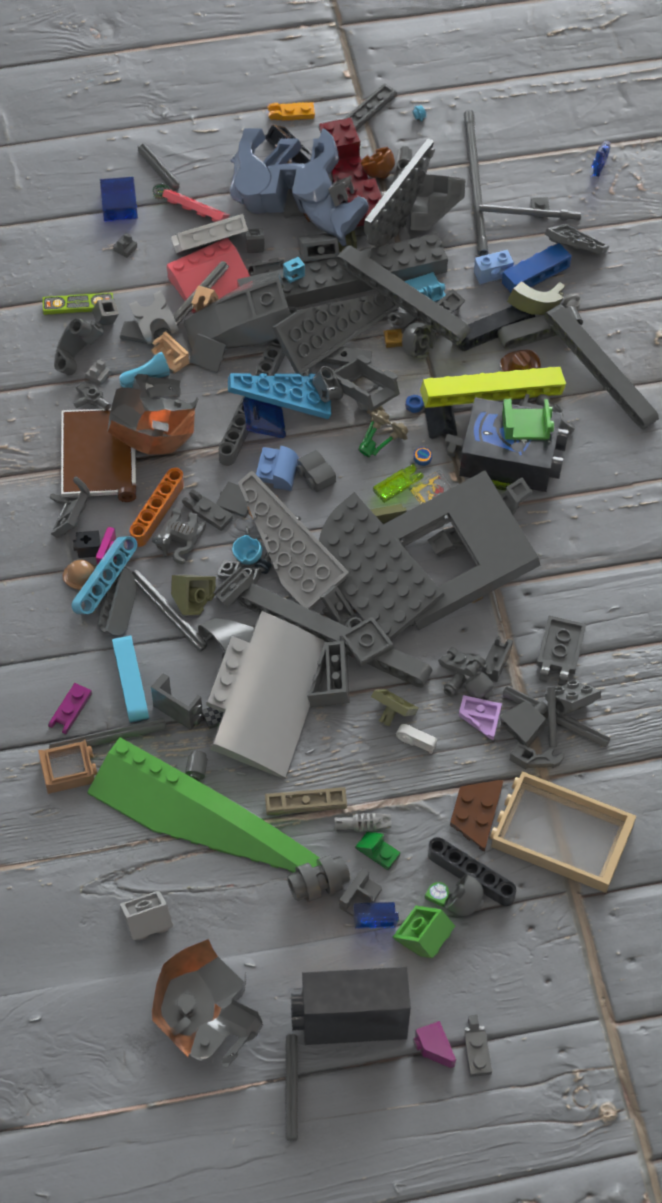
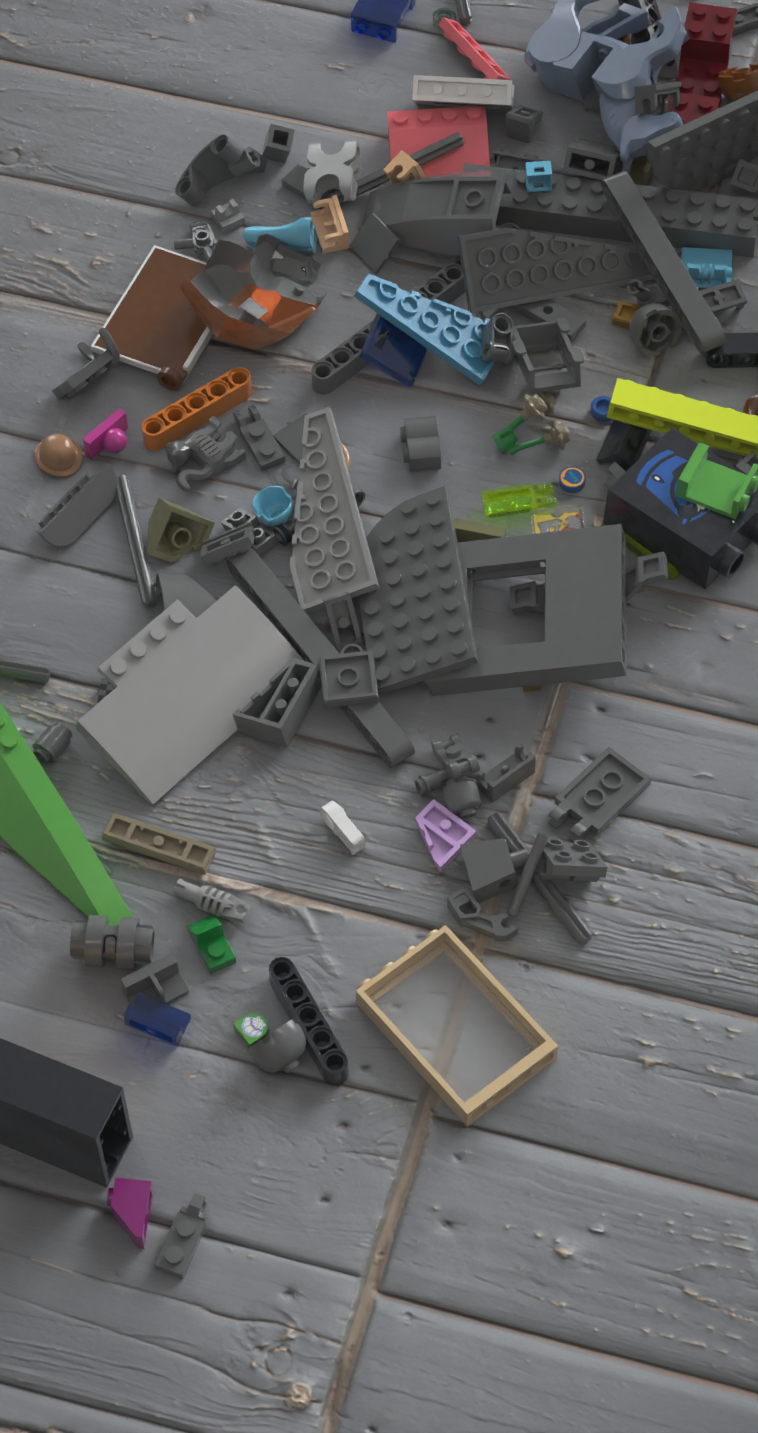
camera: 30 degrees right, 0 degrees up
tile [43,293,113,315] -> none
medium azure beam [72,536,137,614] -> none
black brick [73,530,100,558] -> none
medium azure beam [112,635,149,723] -> none
dark grey tile [113,233,137,258] -> none
dark grey panel [151,673,203,730] -> none
medium blue brick [256,446,299,491] -> none
olive tile [371,689,419,726] -> none
bright green slope [393,906,455,958] -> none
reddish brown wing [450,780,504,852] -> none

